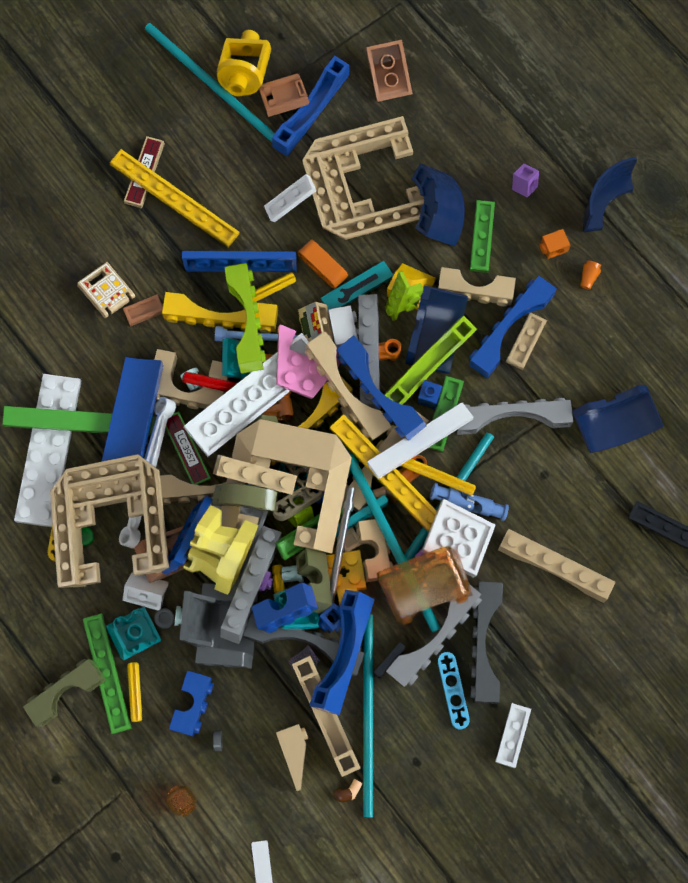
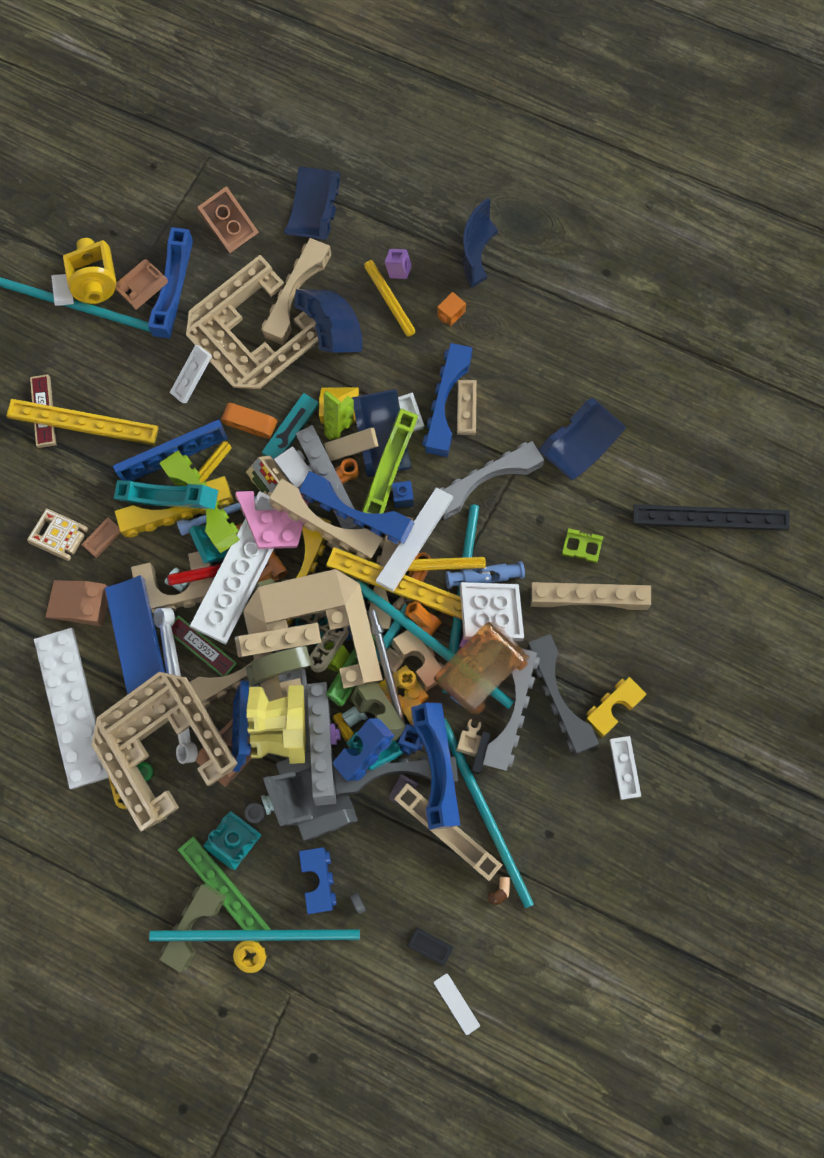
camera: 20 degrees left, 0 degrees up
bright green tile [3,406,157,437] -> none
white panel [123,572,169,611] -> none
yellow axle [128,662,142,722] -> none
clear orange head [166,785,197,817] -> none
tan slope [276,724,308,792] -> none
bright green tile [427,376,464,453] -> none
tan arch [438,267,516,306] -> none
medium azure beam [438,652,470,730] -> none
bright green tile [470,200,495,273] -> none
orange cone [580,261,601,290] -> none
none -> nougat slope [46,580,108,627]
none -> white tile [51,274,74,306]
none -> teal arch [114,480,218,509]
none -> teal piece [149,929,360,941]
none -> yellow gear [233,941,267,973]
none -> tan arch [262,238,331,346]
none -> dark blue panel [284,167,341,240]
none -> tan tile [324,428,378,462]
none -> yellow axle [364,260,415,337]
none -> white tile [398,393,424,432]
none -> yellow bush [398,670,417,690]
none -> orange piece [405,601,442,636]
none -> black tile [408,927,453,966]
none -> tan plate [456,719,482,757]
none -> lime piece [562,528,604,564]
none -> yellow arch [585,677,647,738]

